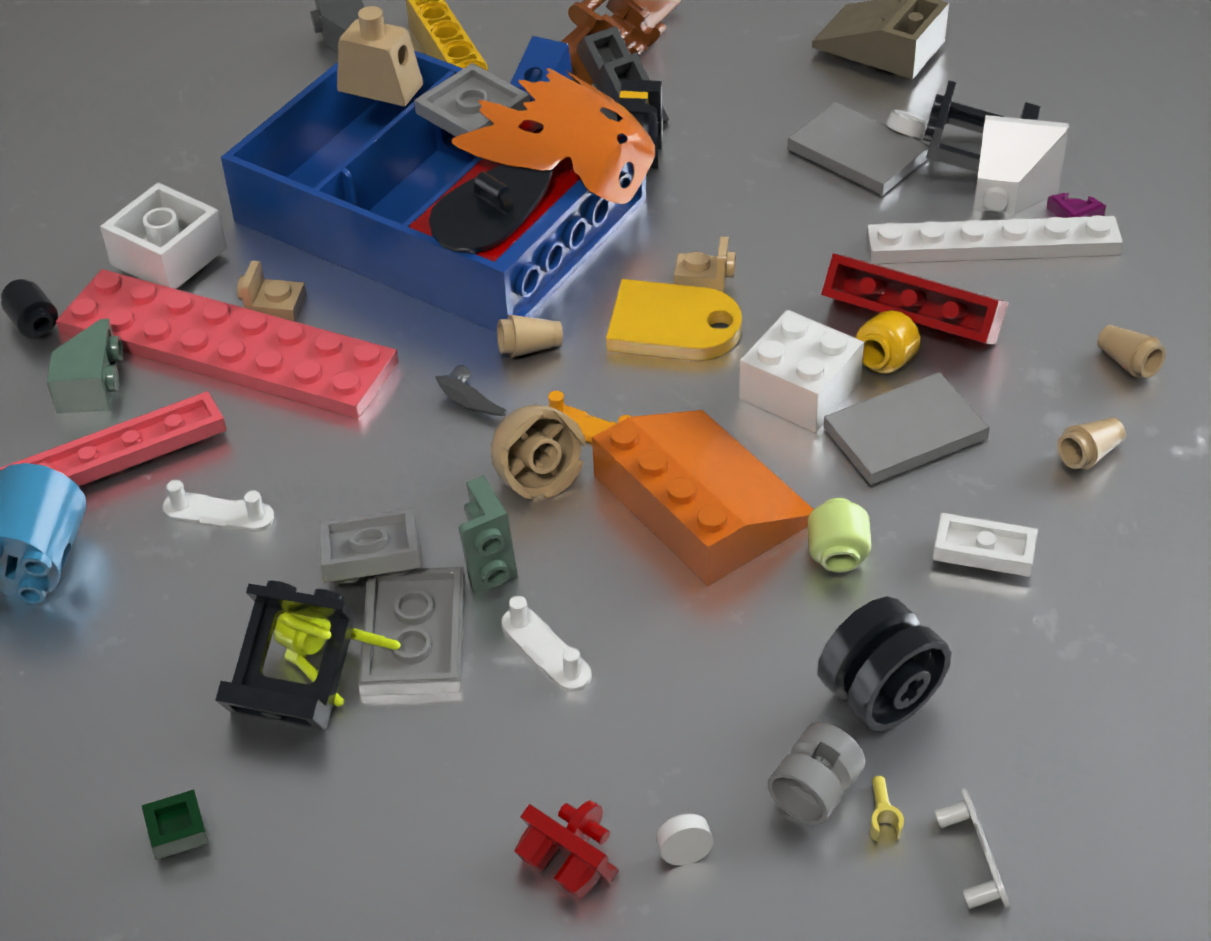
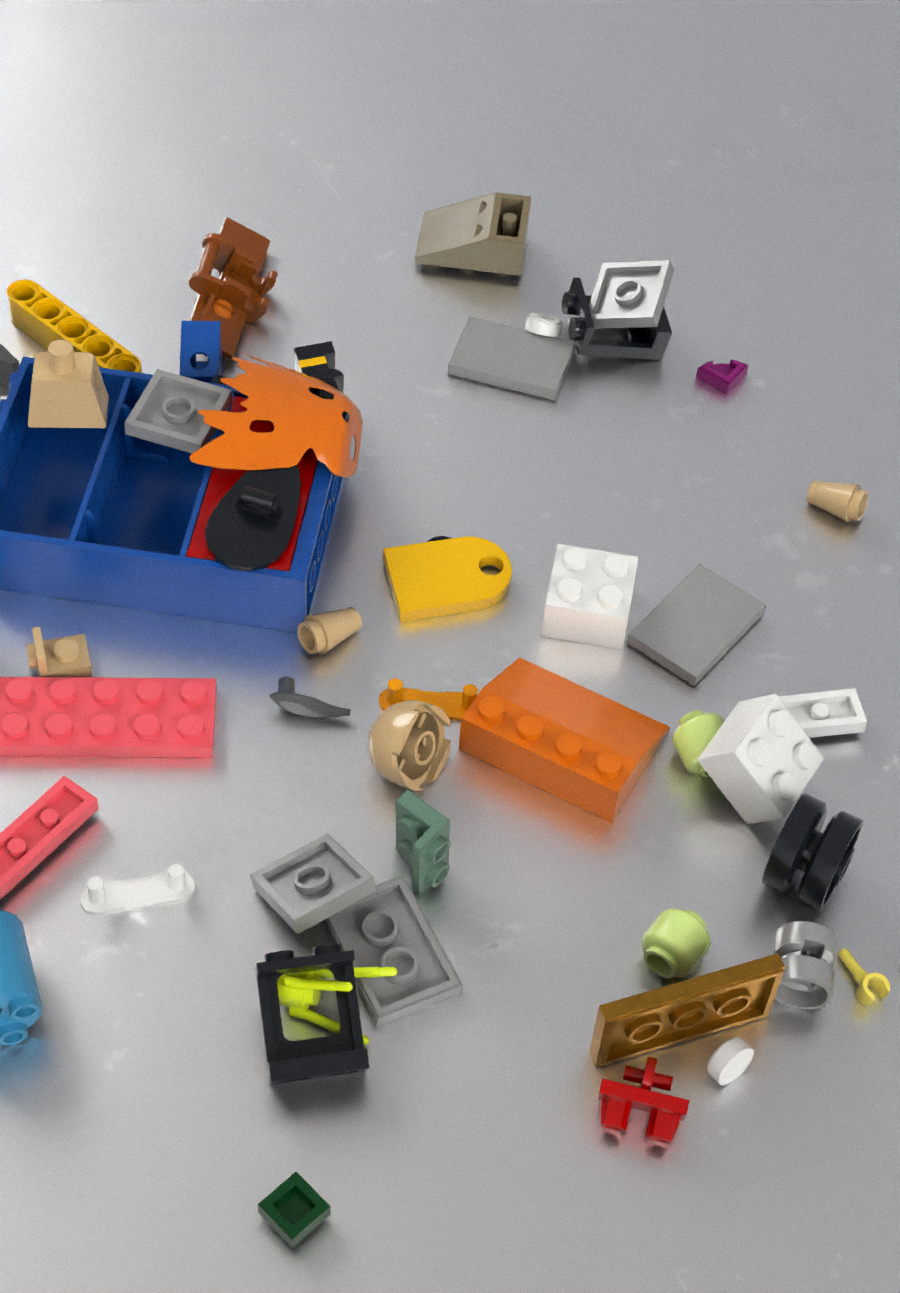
camera: 30 degrees left, 5 degrees up
white piece [501,596,592,691] -> none
dark grey slope [576,26,669,124] -> none
tan bracket [673,236,736,293] -> none
red brick [821,253,1009,344] -> none
yellow head [855,310,920,374] -> none
white plate [866,215,1123,264] -> none
white slope [974,115,1069,215] -> none
tan cone [1057,417,1126,469] -> none
none -> light grey plate [588,260,674,329]
none -> pearl gold tile [589,953,785,1067]
none -> yellowish green head [641,909,711,978]
none -> white brick [697,693,824,824]

